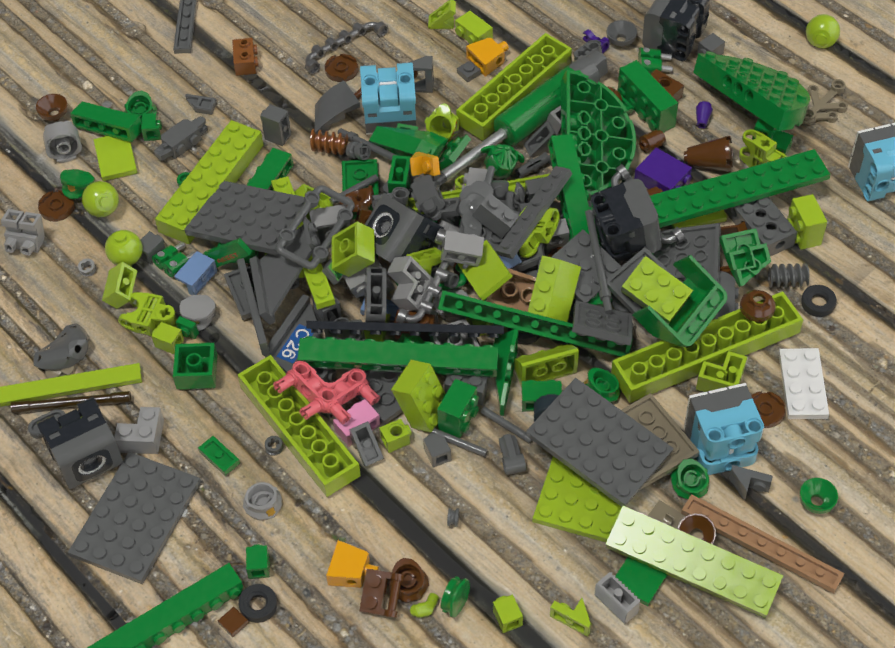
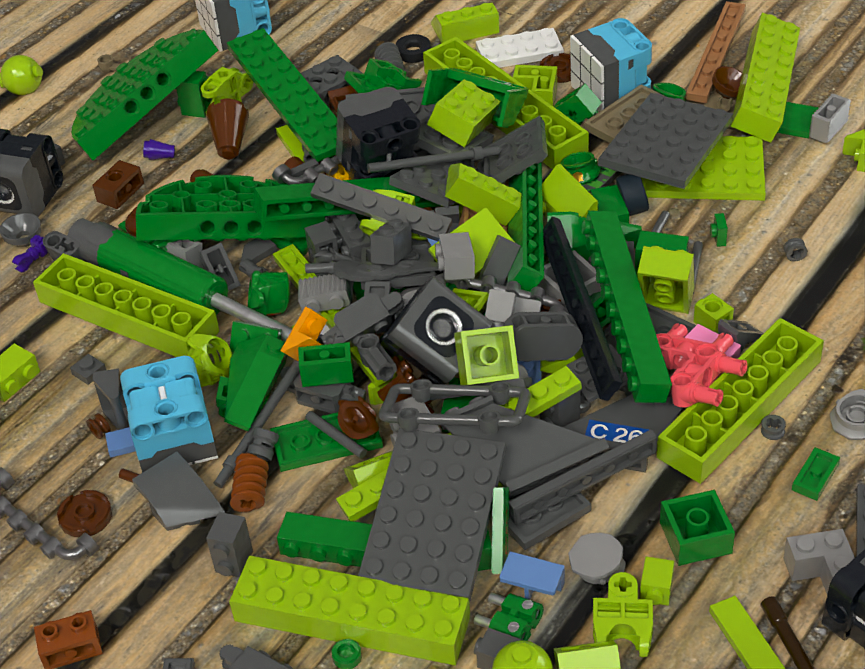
camera: 100 degrees left, 10 degrees down
green plate [176,316,199,339] -> none
dark grey brick [423,431,451,468] -> none
light orange torso [466,38,509,77] -> none
dark grey piece [499,434,526,475] -> none
green brick [617,60,678,133] -> none
dark purple brick [634,148,692,192] -> none
green piece [638,47,673,74] -> none
dark grey slope [729,465,773,500] -> none
reddish brown piece [740,290,776,322] -> none
lime brick [787,194,827,250] -> none
green piece [800,478,838,514] -> none
none -> lime slope [431,3,499,43]
none -> dark grey tile [478,235,521,285]
none -> green brick [553,83,602,125]
none -> green plate [710,213,728,247]

